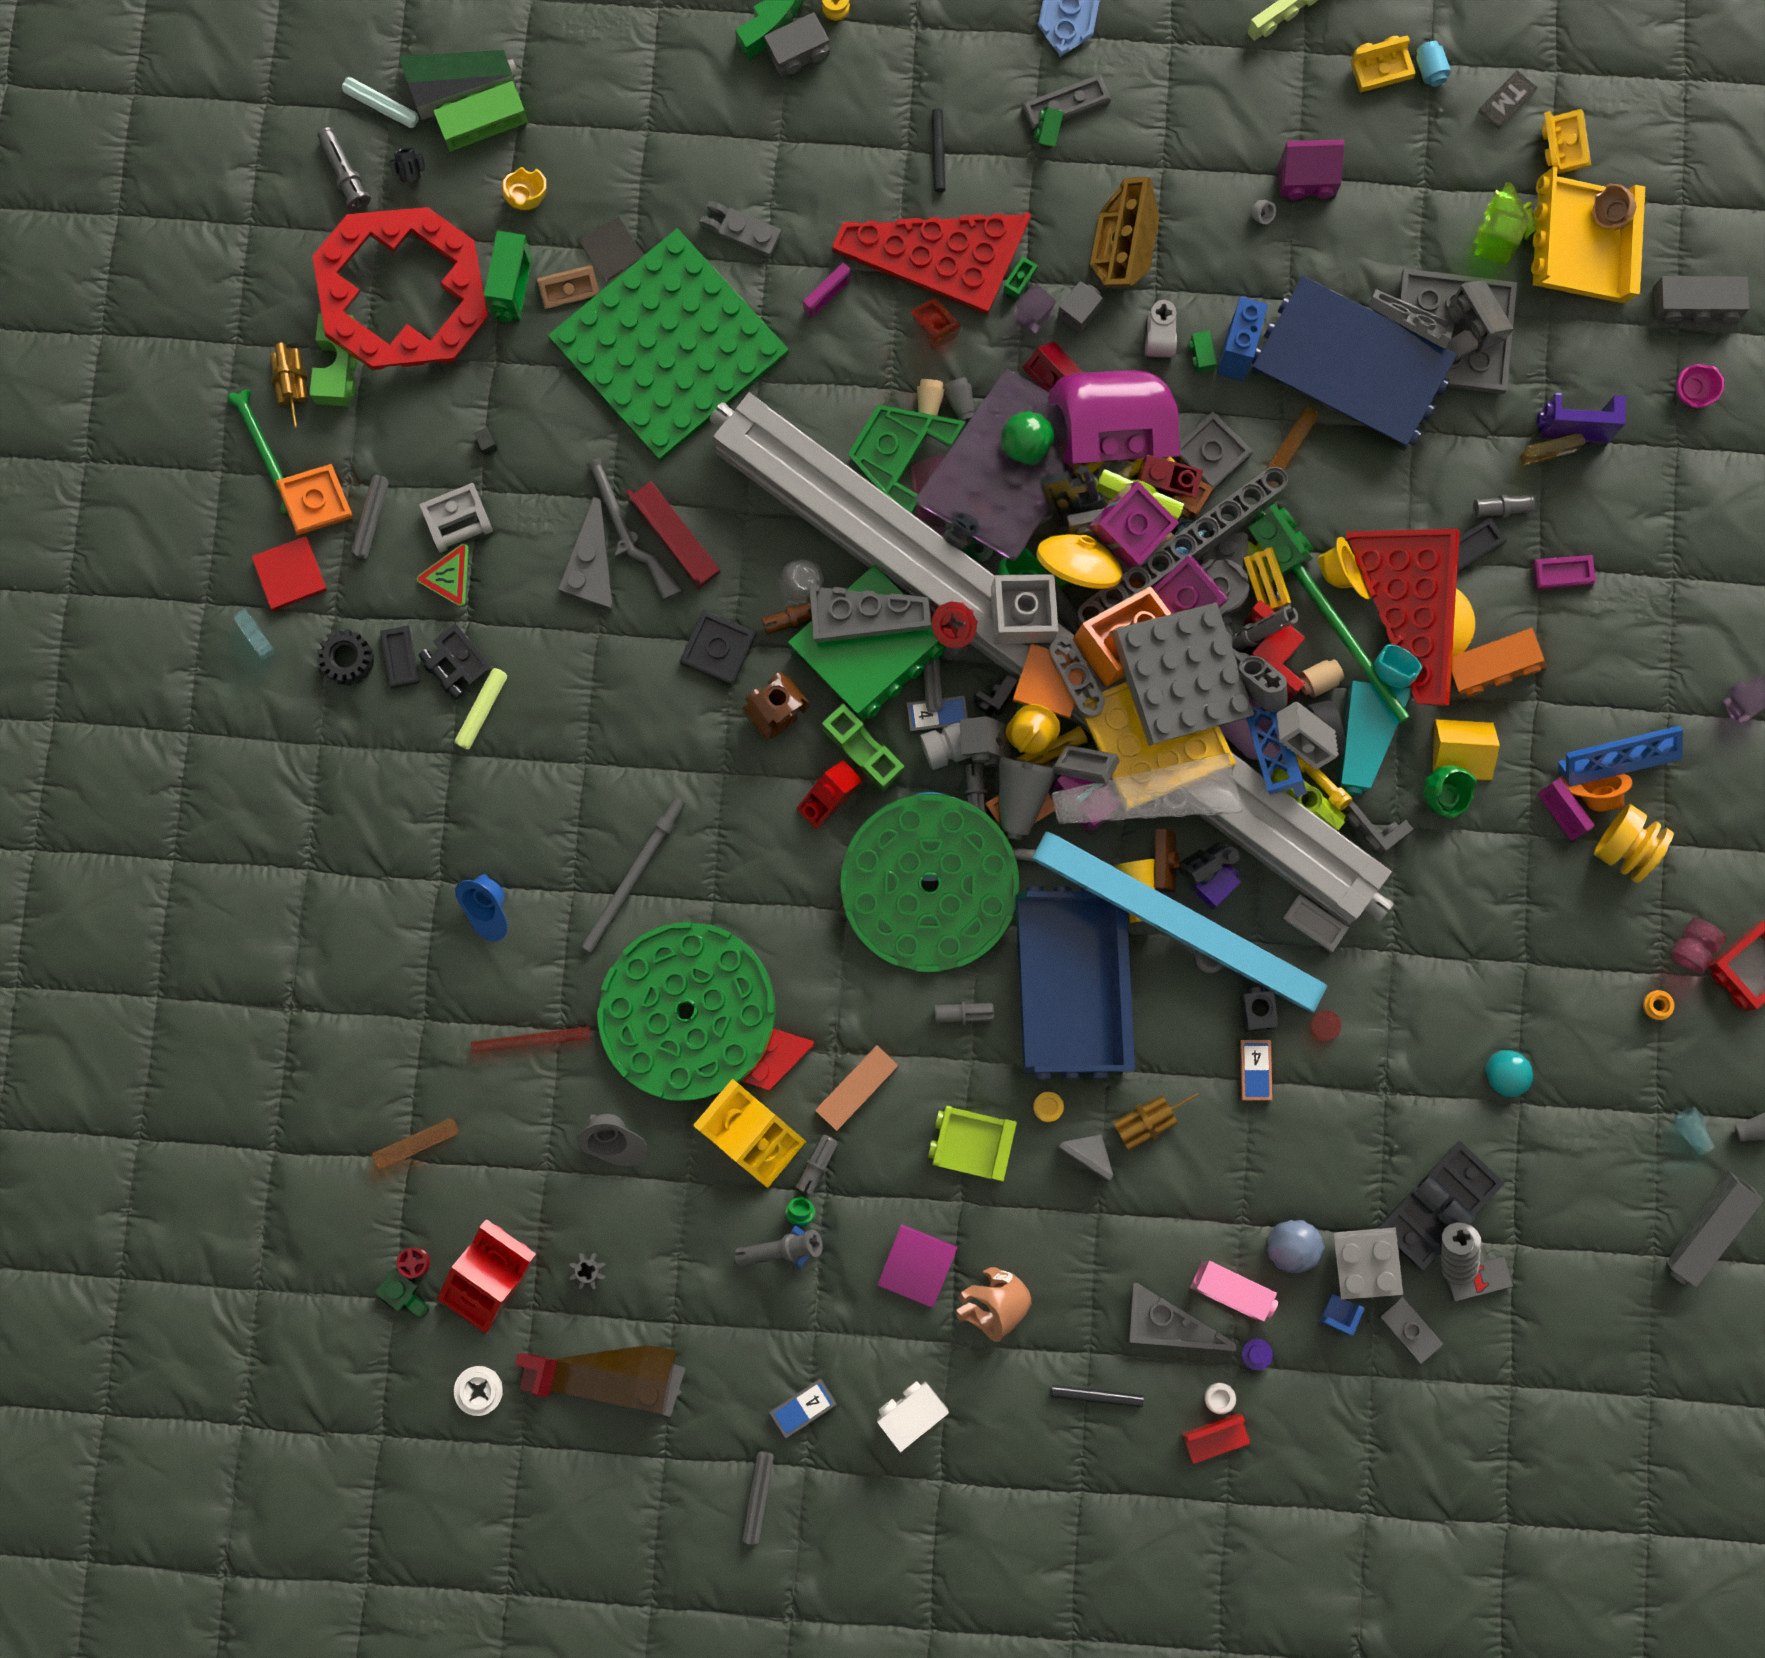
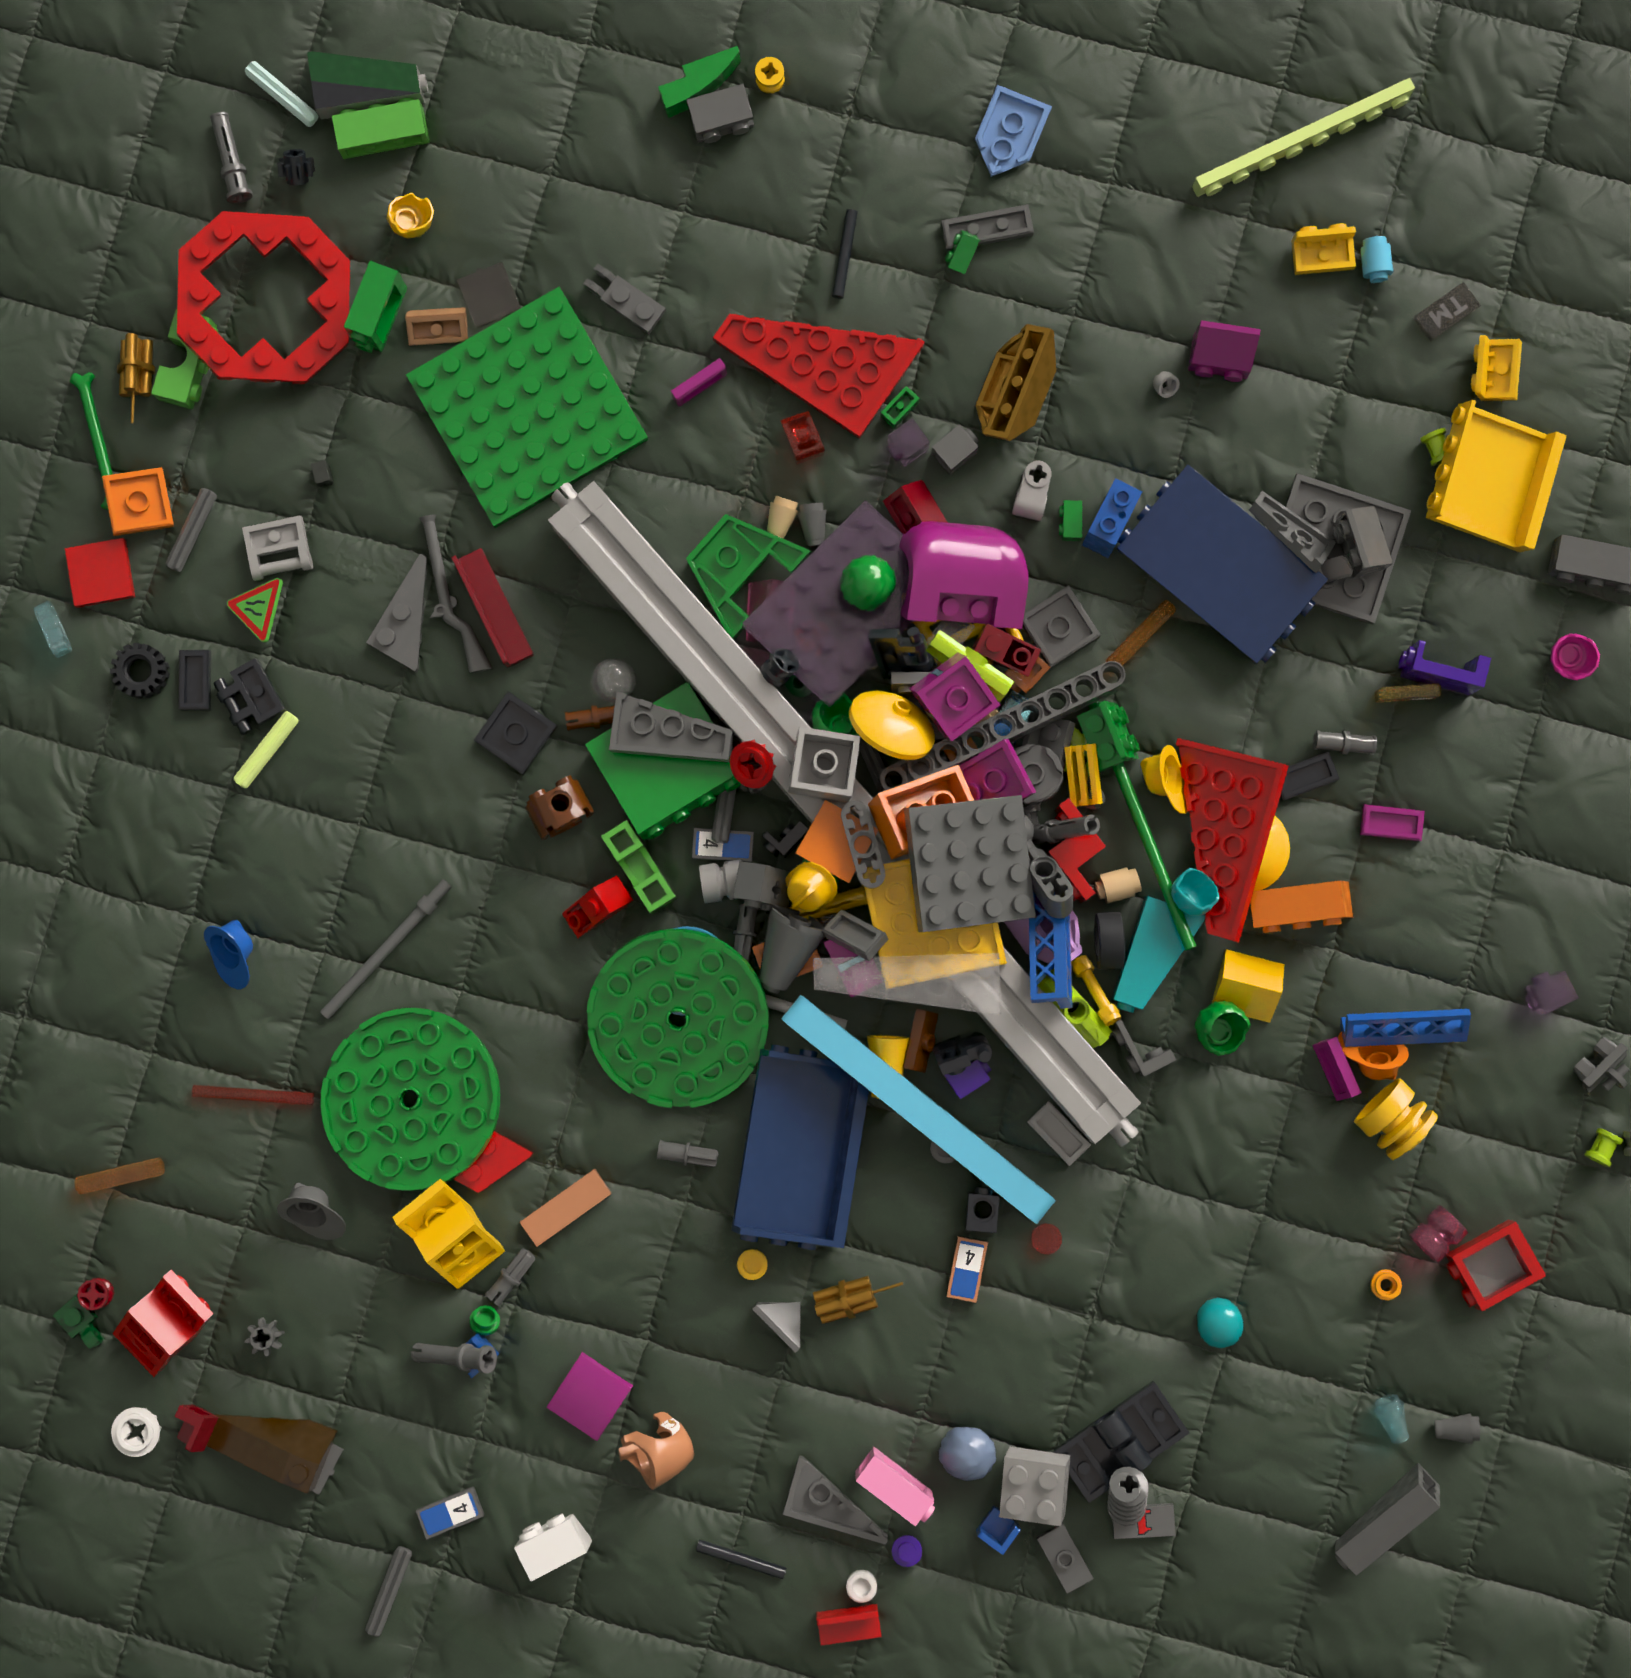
camera: 20 degrees right, 5 degrees up
lime panel [928,1105,1017,1182] -> none
light grey brick [1276,702,1339,769] -> none
clear neon green slope [1473,182,1529,266] -> none
medium nougat hair [1592,184,1637,230] -> none

